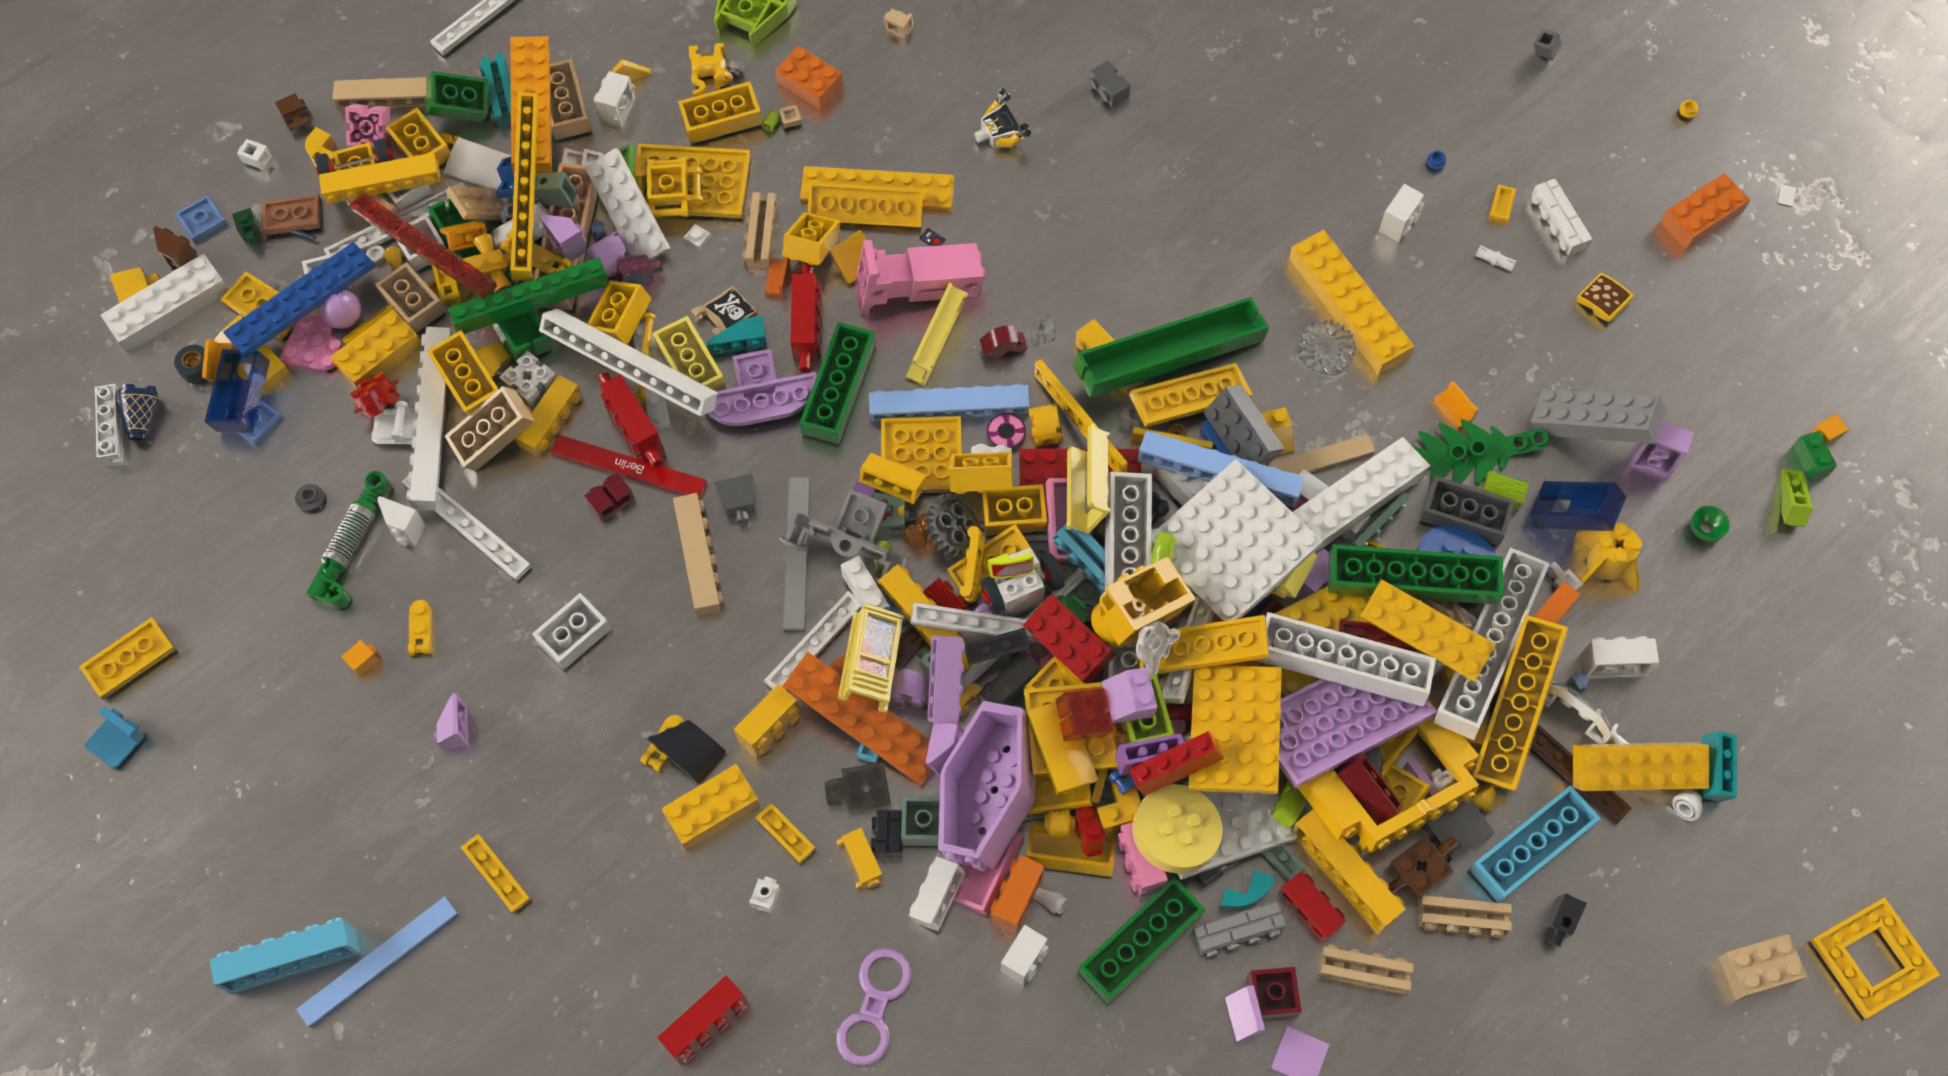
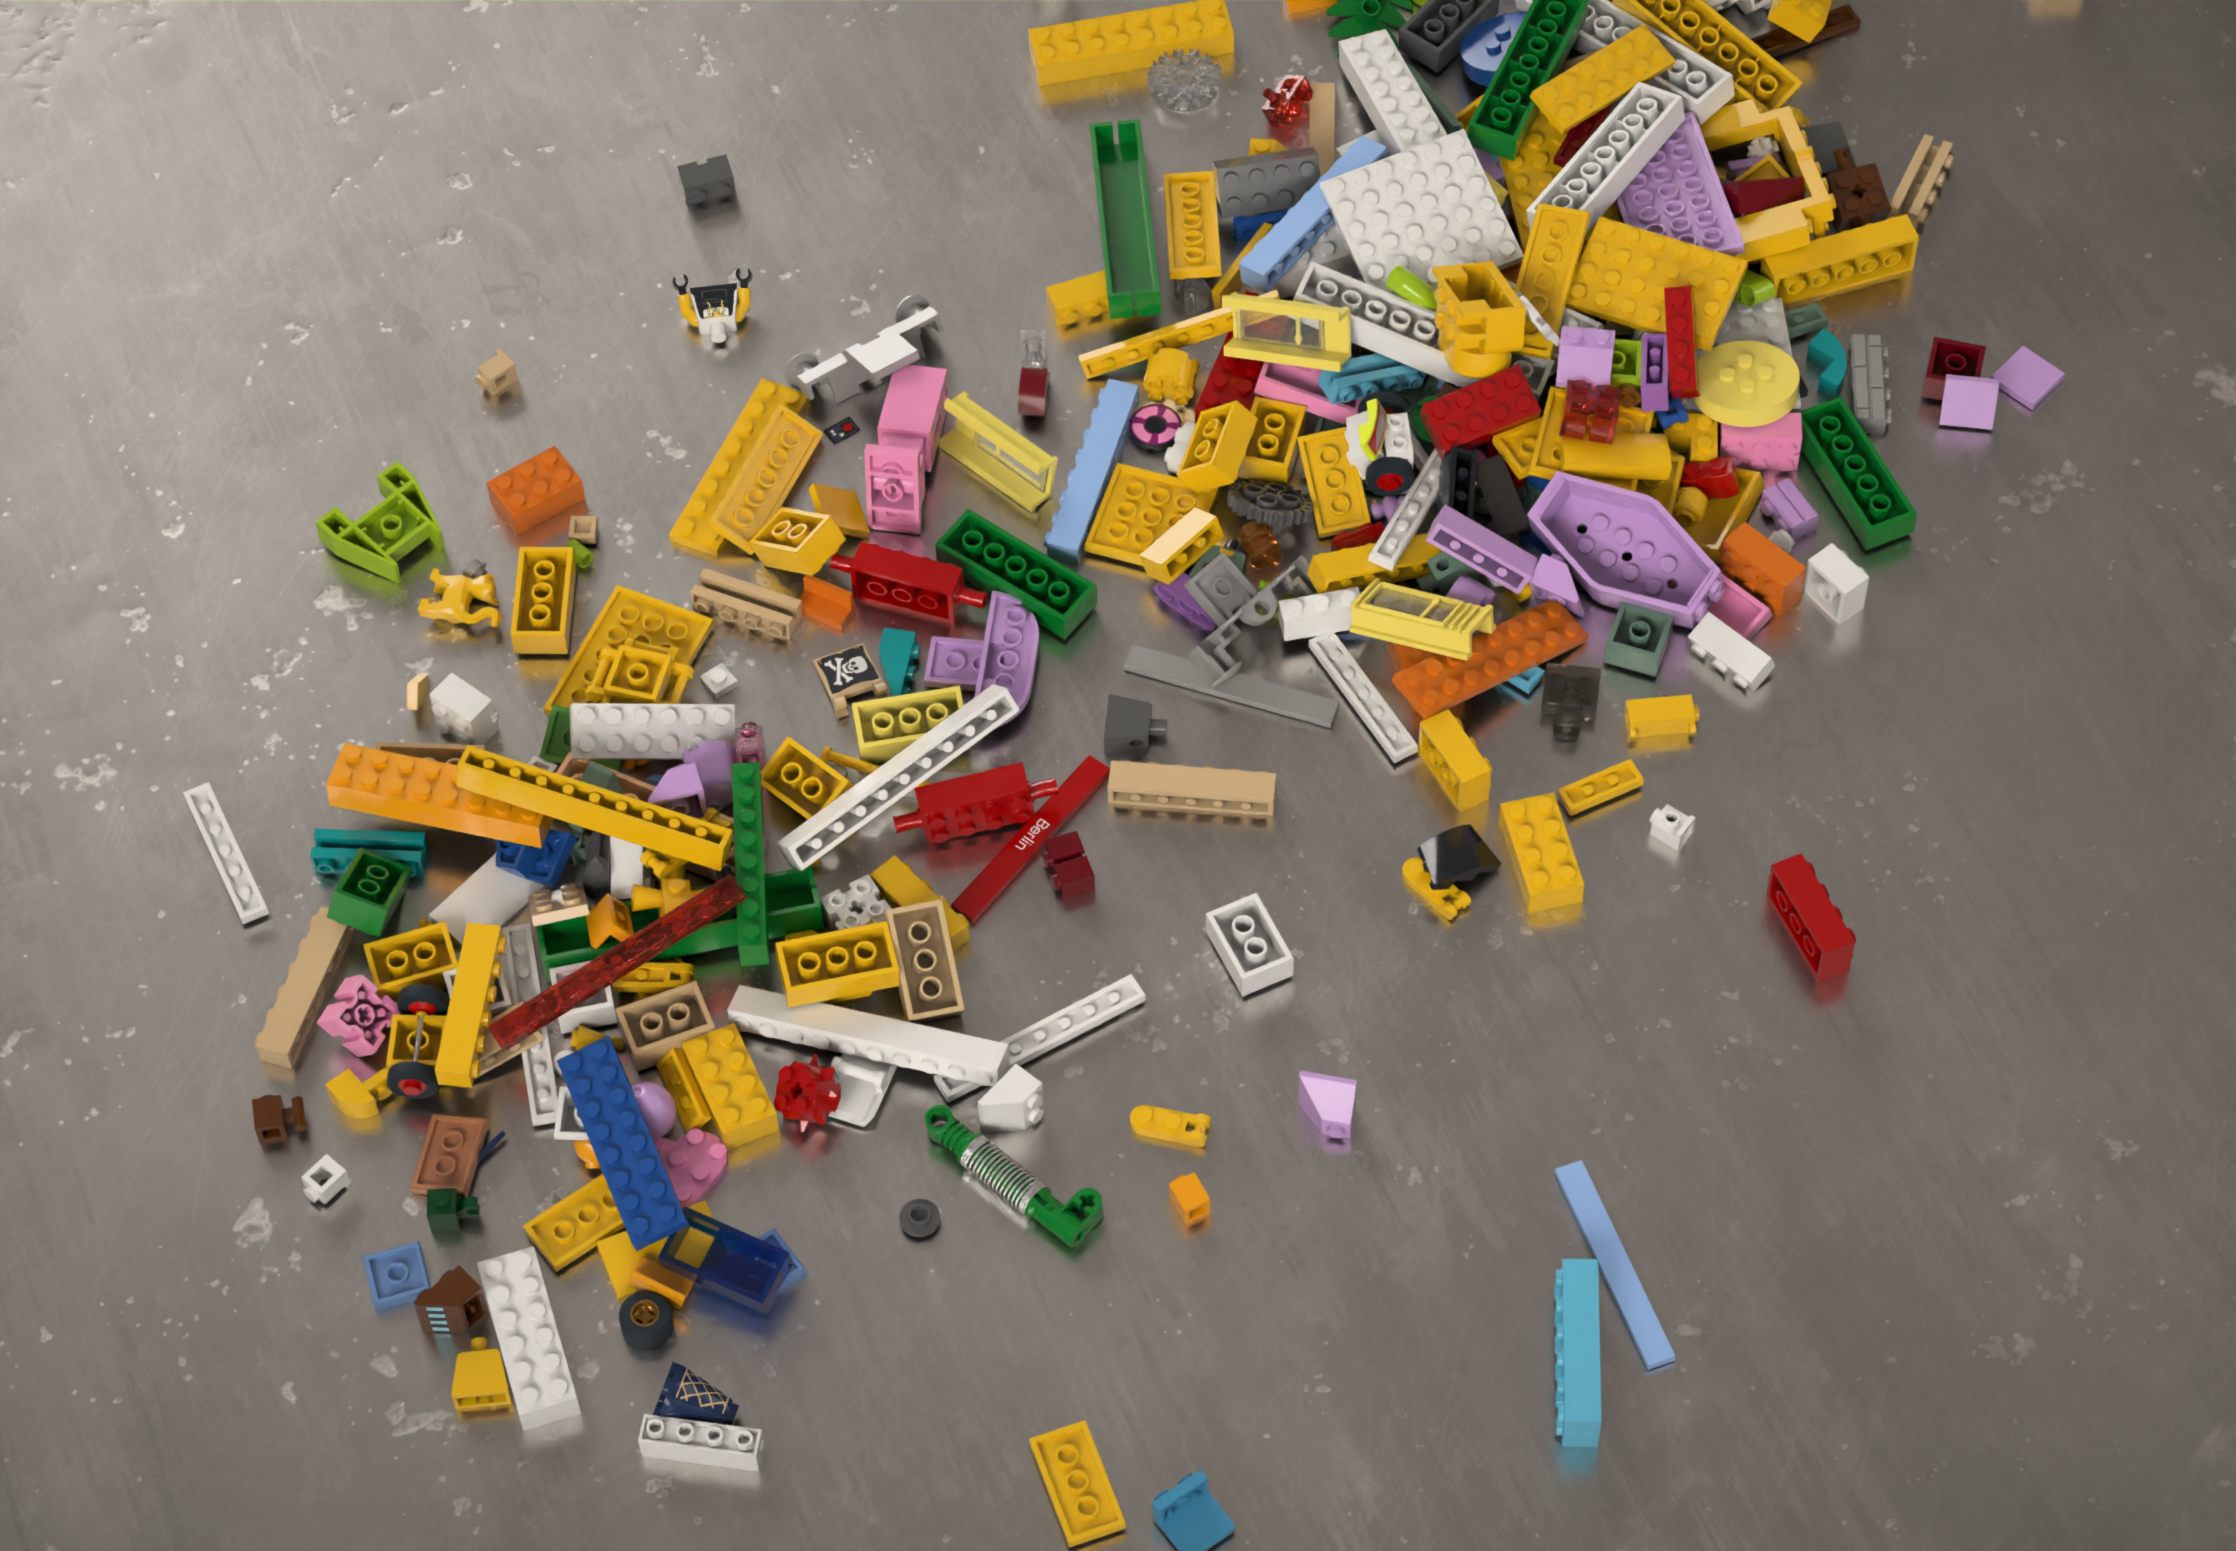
camera: 70 degrees left, 10 degrees down
yellow plate [460,834,531,914] -> none
lavender bar [836,948,912,1066] -> none
black brick [871,810,902,858] -> none
yellow plate [960,526,985,603] -> none
pearl gold plate [1168,423,1187,437] -> none
red brick [1279,871,1346,943] -> none
tan brick [1318,945,1414,995] -> none
medium azure brick [1469,785,1601,903] -> none
black torso [1546,893,1587,947] -> none
none -> light grey piece [784,295,943,404]
none -> clear red brick [1262,75,1313,128]
none -> lavender brick [1760,478,1819,541]

